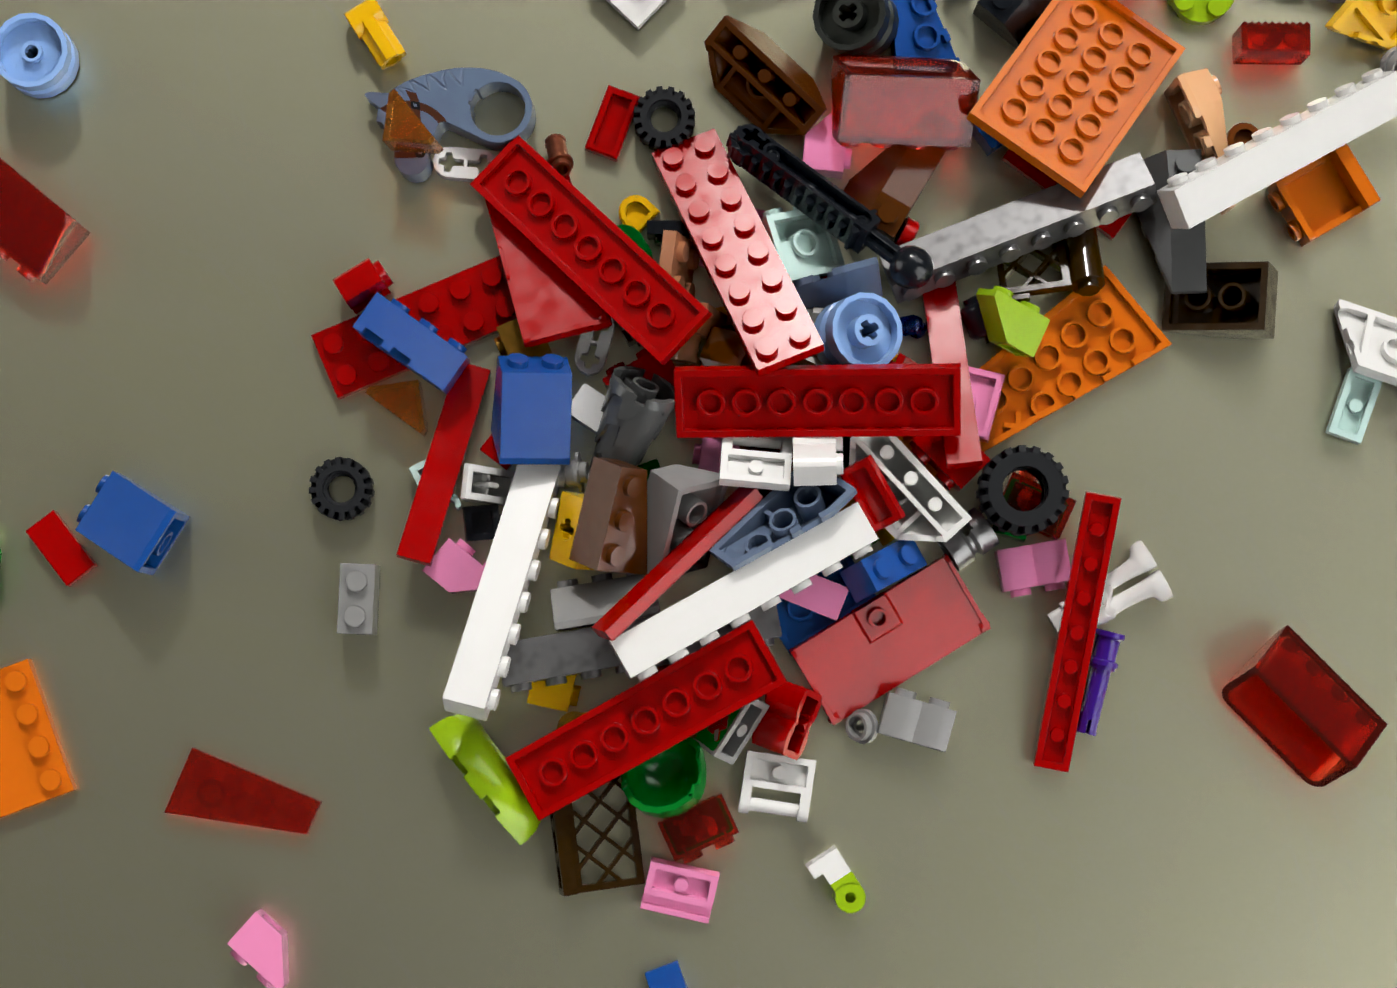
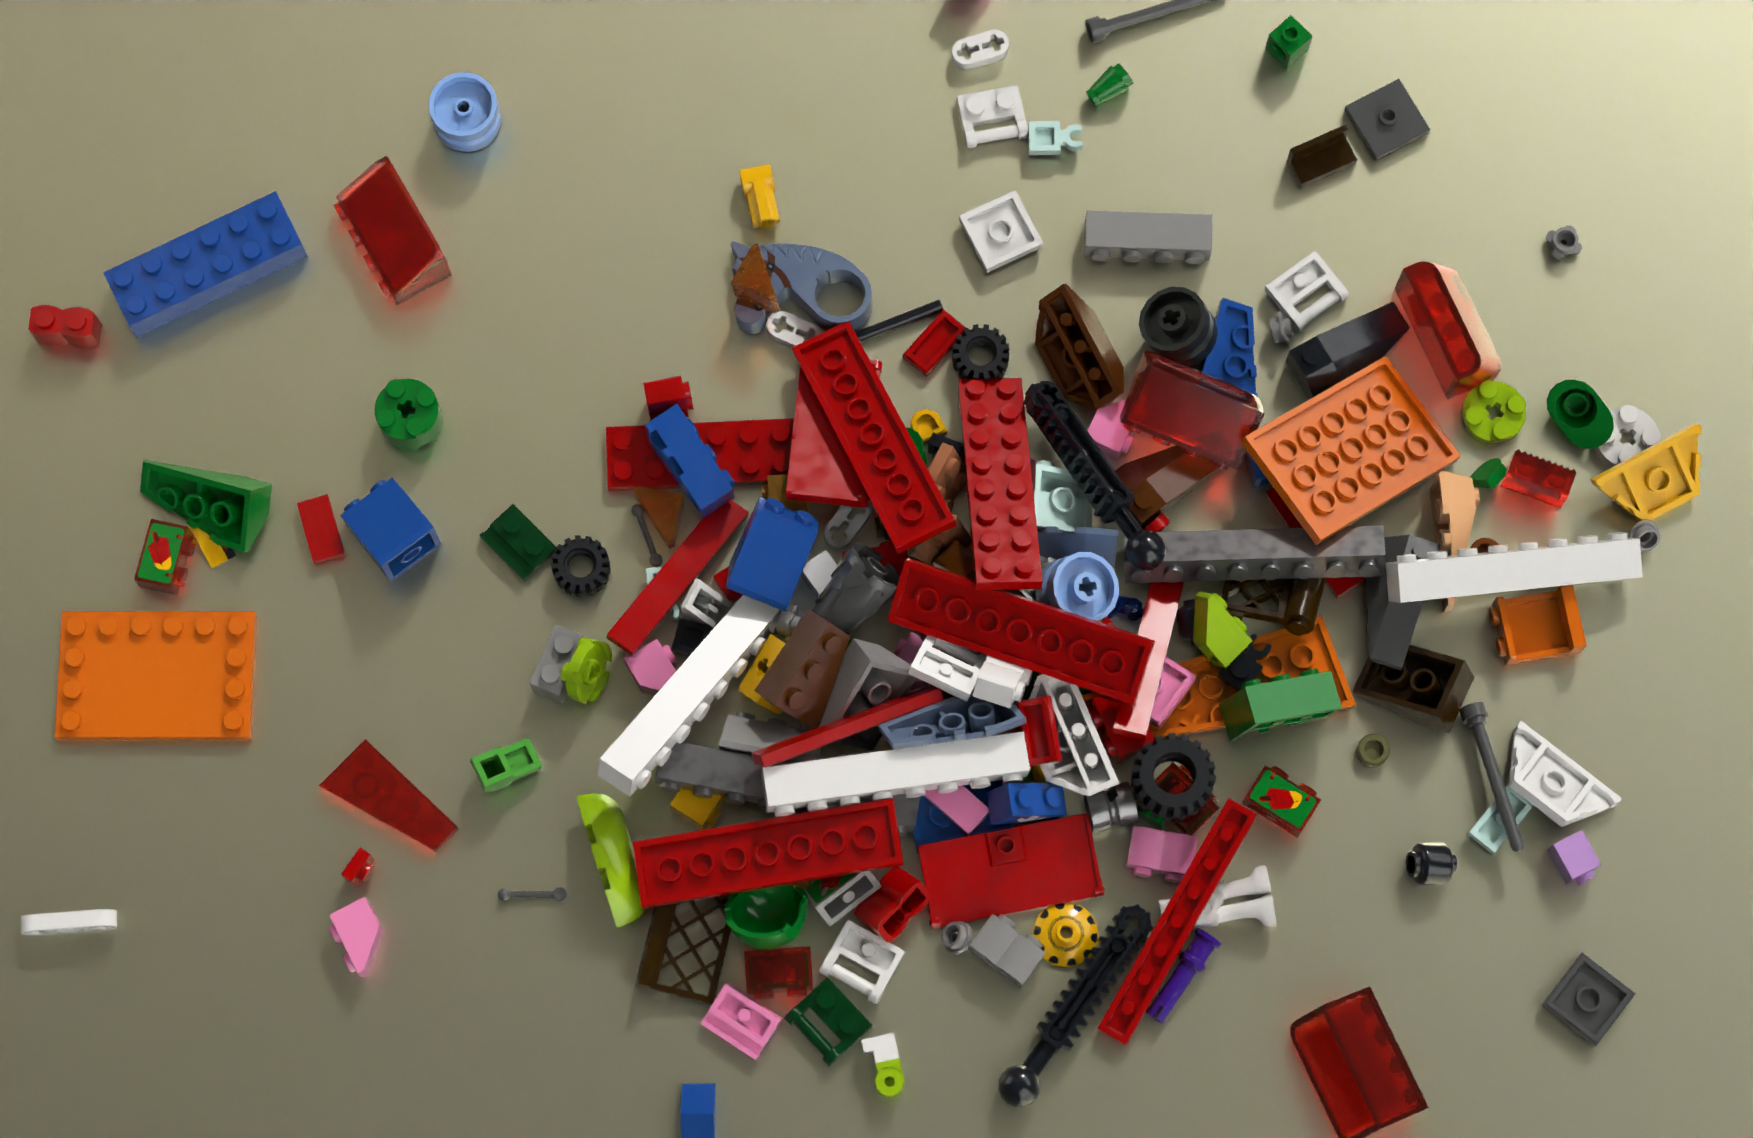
camera: 25 degrees right, 10 degrees down
copper pin [545,134,574,177] -> none
none -> red plate [341,848,375,887]
none -> green brick [374,379,443,451]
none -> bright green brick [470,738,542,792]
none -> dark green plate [479,504,557,582]
none -> dark grey hinge [498,887,567,901]
none -> lime plate [561,637,612,704]
none -> dark grey hinge [631,504,663,567]
none -> dark green plate [784,977,873,1066]
none -> black bar [855,300,943,343]
none -> black gear [998,904,1153,1107]
none -> yellow dish [1033,902,1099,968]
none -> black plate [1217,634,1271,691]
none -> green wedge [1219,669,1342,742]
none -> brick [1242,765,1321,838]
none -> olive tile [1356,734,1390,768]
none -> black head [1406,842,1457,885]
none -> dark grey piece [1459,702,1524,852]
none -> green tile [1470,458,1507,489]

